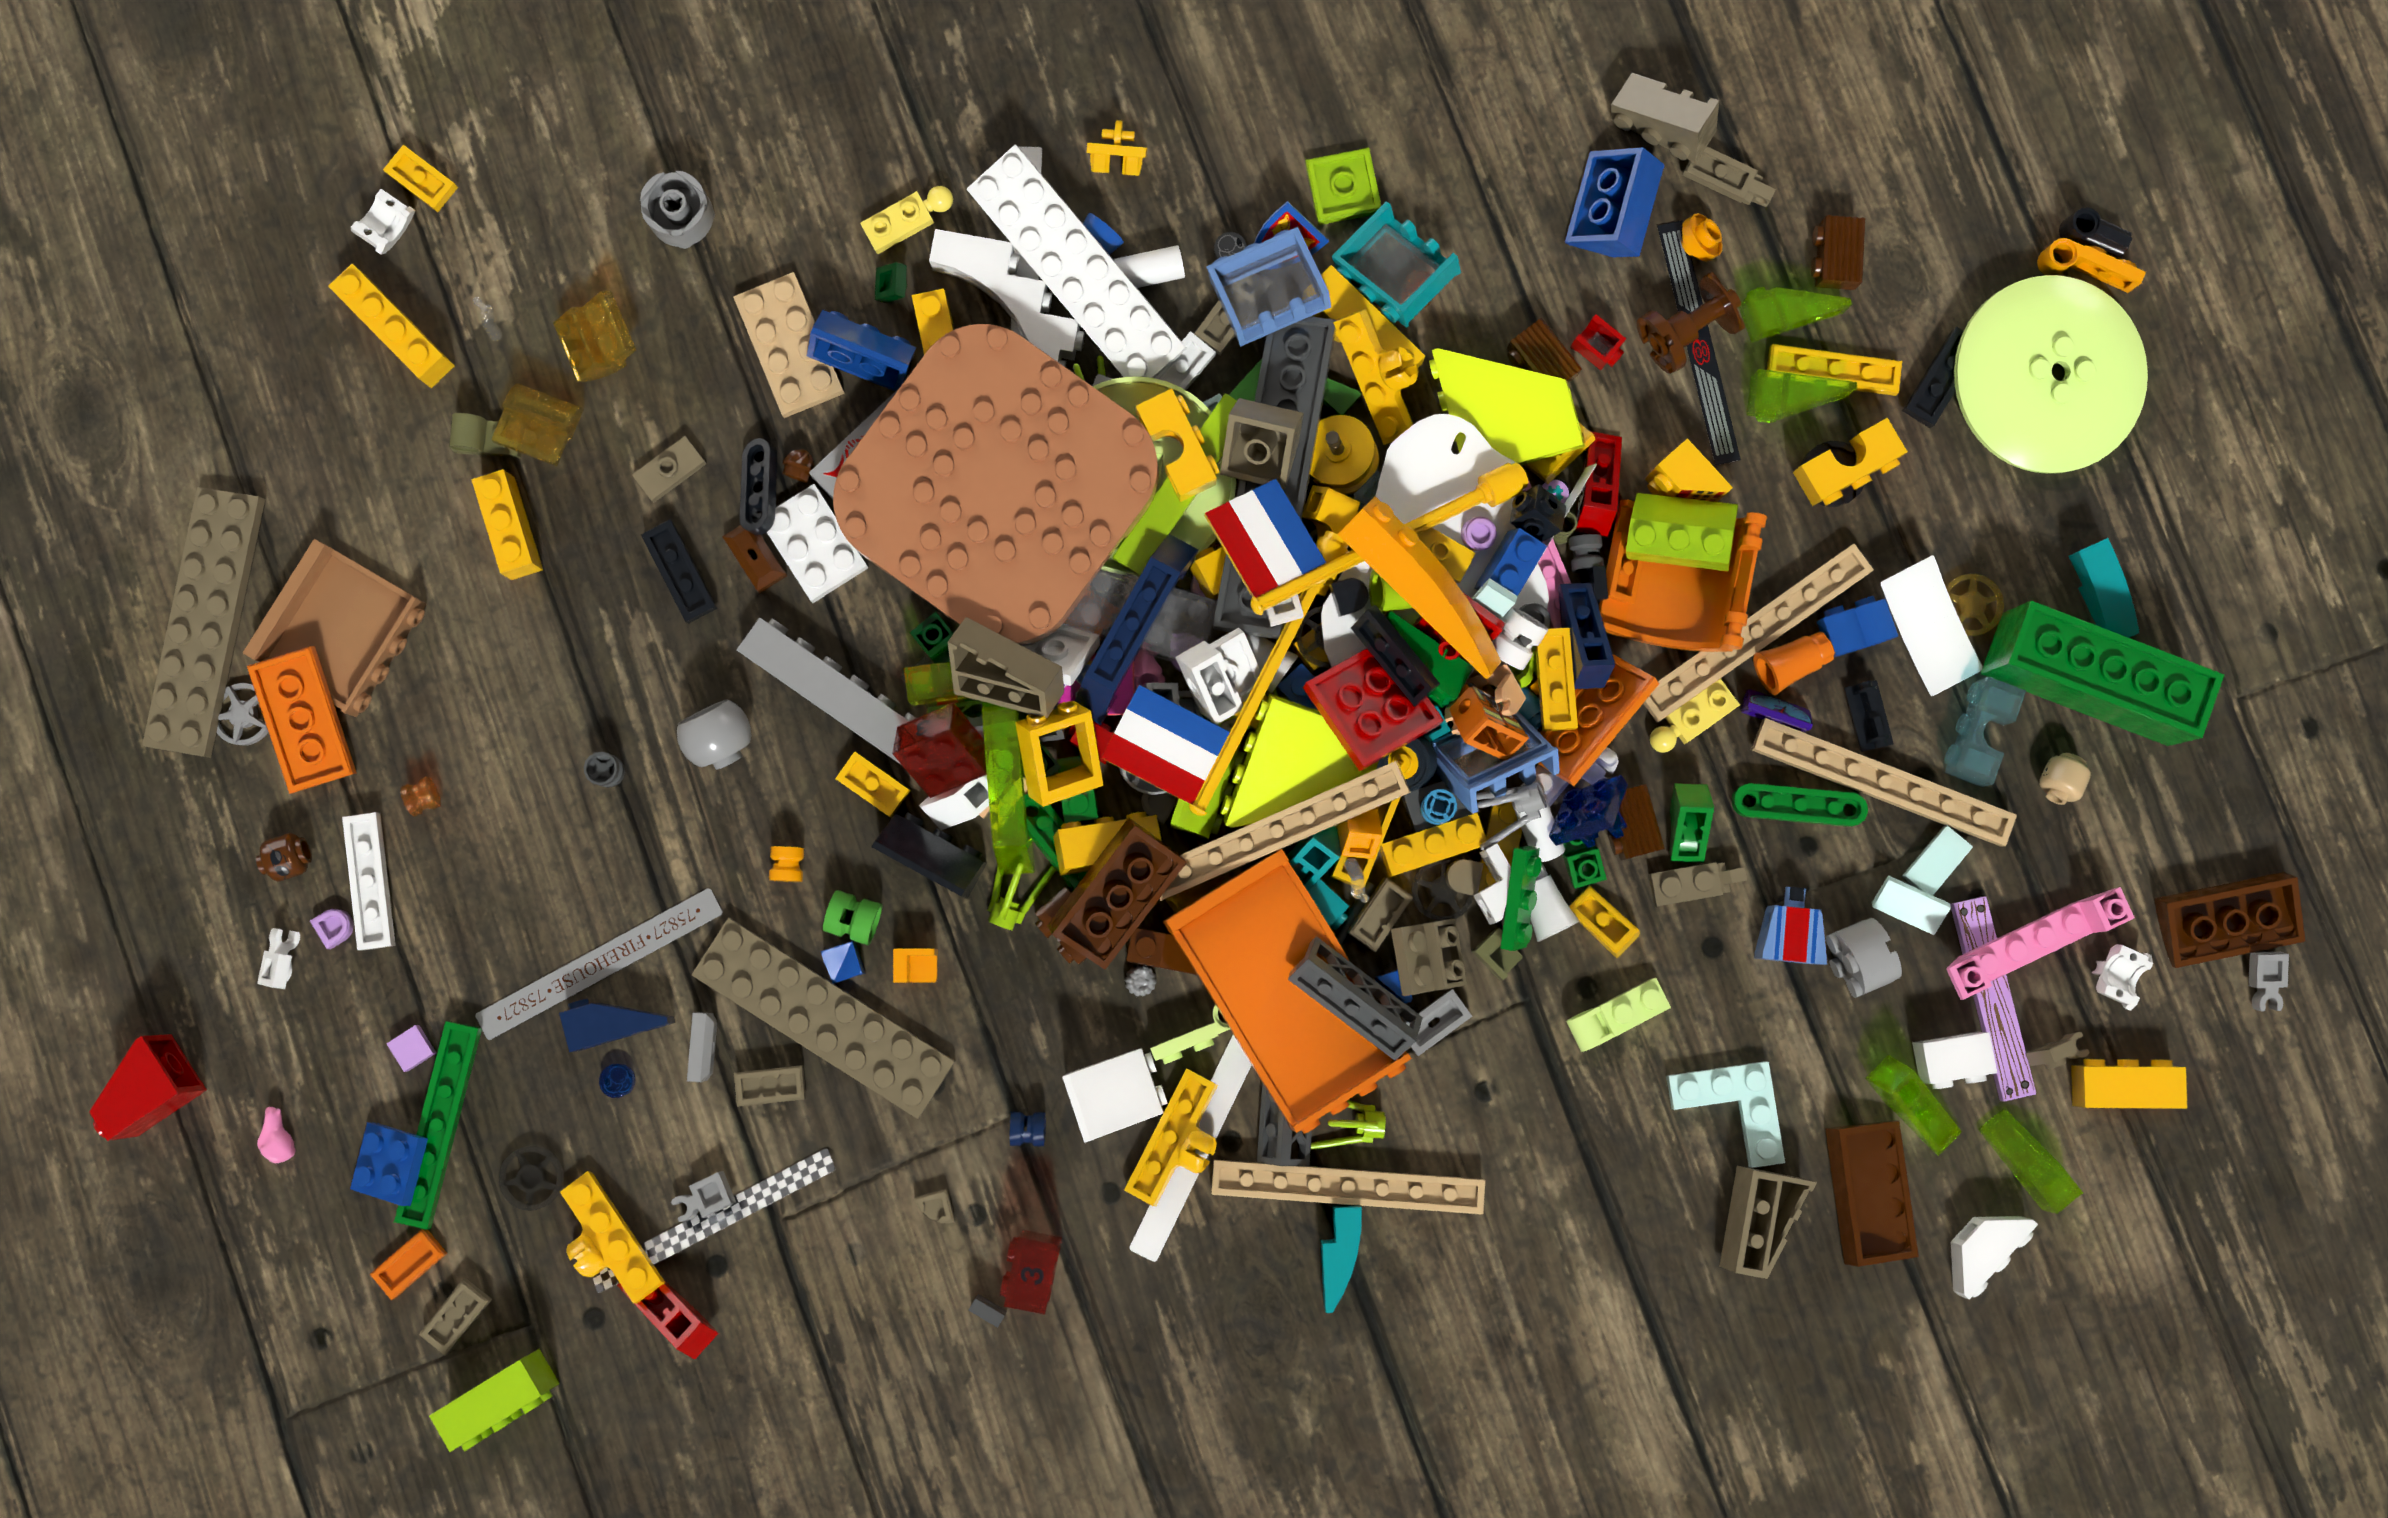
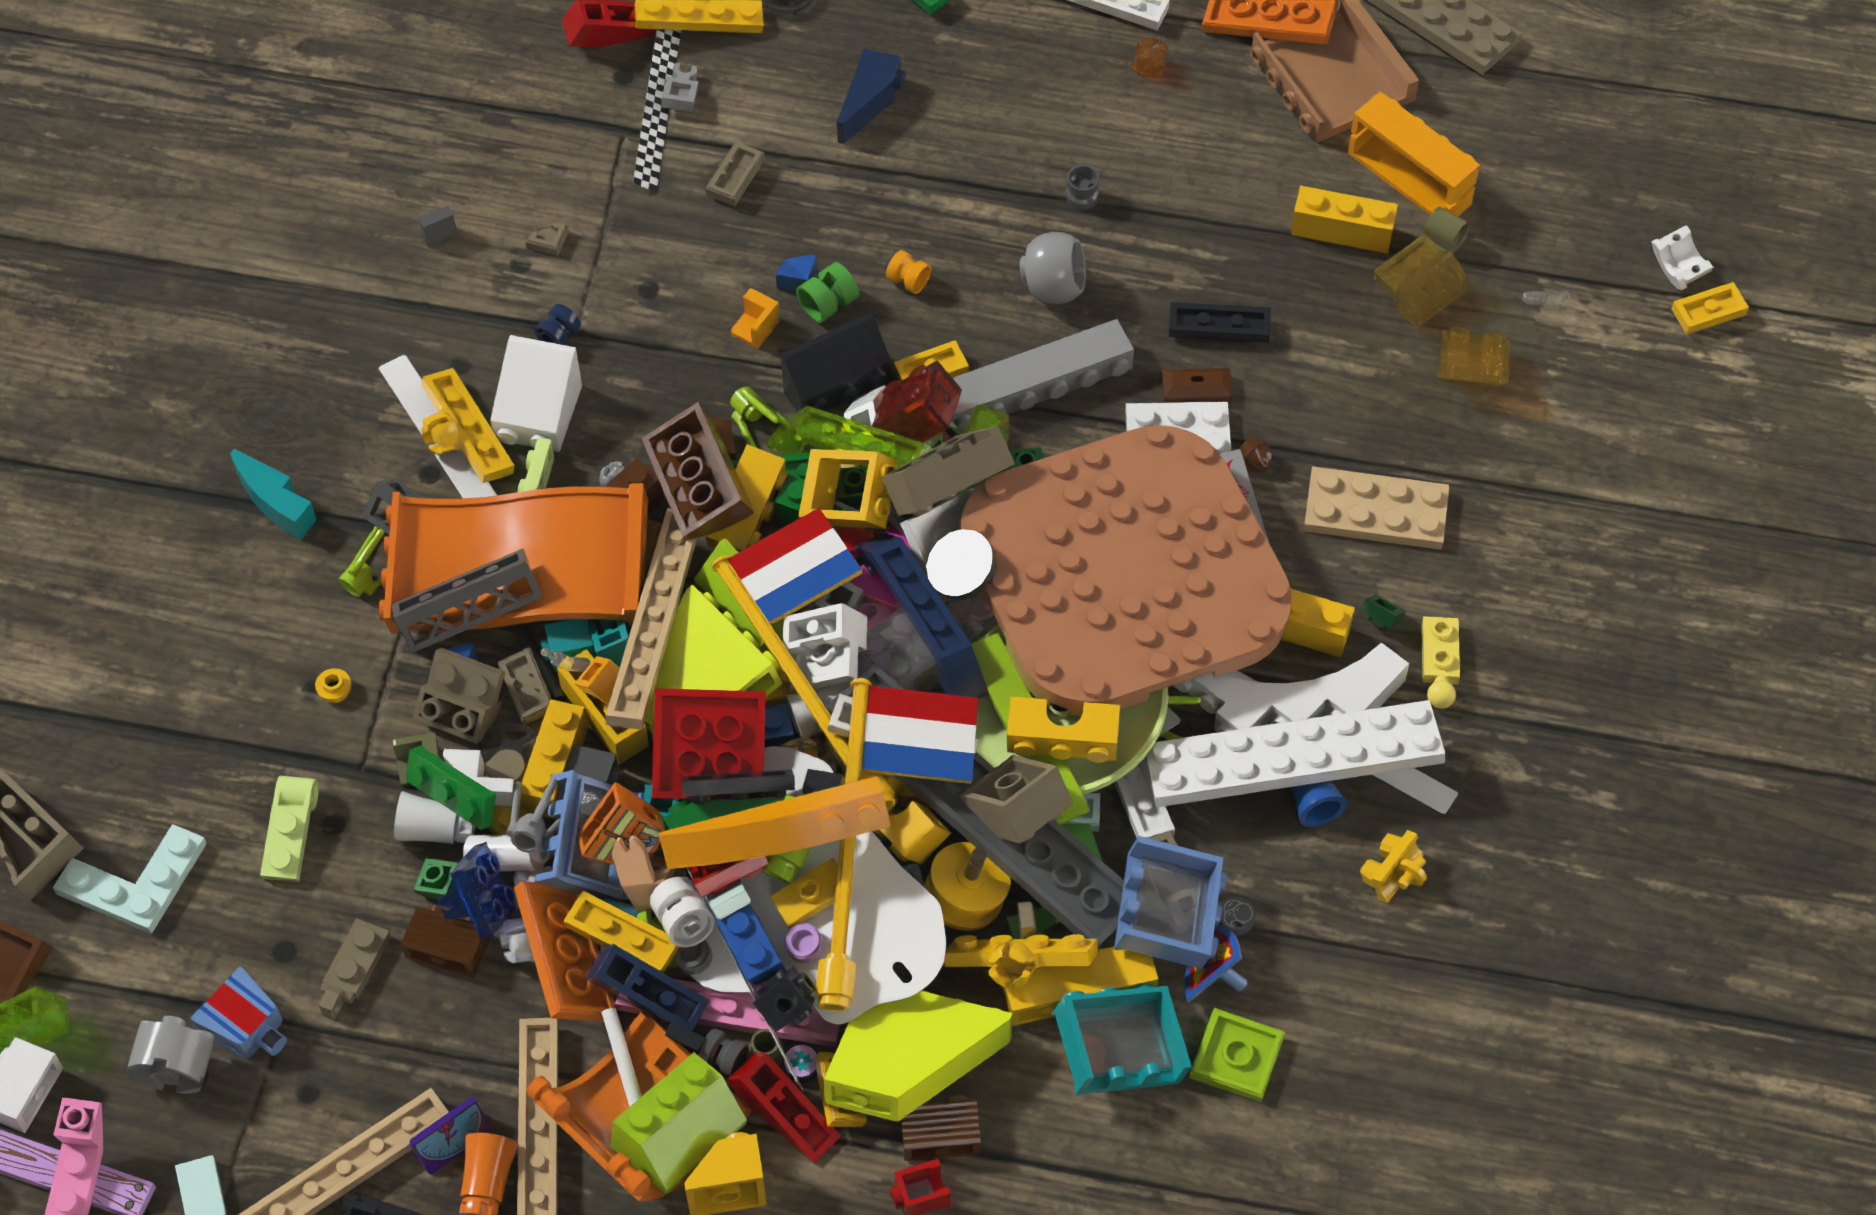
camera: 125 degrees right, 25 degrees down
yellow brick [328,264,455,388] -> none
light grey sticker [476,888,723,1040] -> none
clear blue tile [599,1064,636,1098] -> none
dark tan plate [632,436,707,503] -> none
light grey brick [640,171,715,249] -> none
light grey piece [687,1012,717,1082] -> none
dark tan plate [692,918,956,1119] -> none
black plate [740,438,777,535] -> none
blue slope [807,310,917,391] -> none
clear red brick [1000,1230,1062,1315] -> none
white brick [1114,245,1185,288] -> none
tan plate [1211,1159,1485,1214] -> none
black wheel [1377,735,1437,792] -> none
light grey piece [1405,989,1472,1056] -> none
dark azure wheel [1420,789,1457,825] -> none
yellow slope [1569,885,1640,958] -> none
light yellow plate [1650,678,1740,753] -> none
green arch [1669,783,1714,862] -> none
green plate [1731,783,1868,827] -> none
light aqua tile [1872,875,1951,935] -> none
none -> yellow plate [315,668,352,703]
none -> white bar [601,1008,642,1107]
none -> tile [927,529,997,600]
none -> dark tan tile [1017,901,1036,939]
none -> light orange piece [1348,91,1480,216]

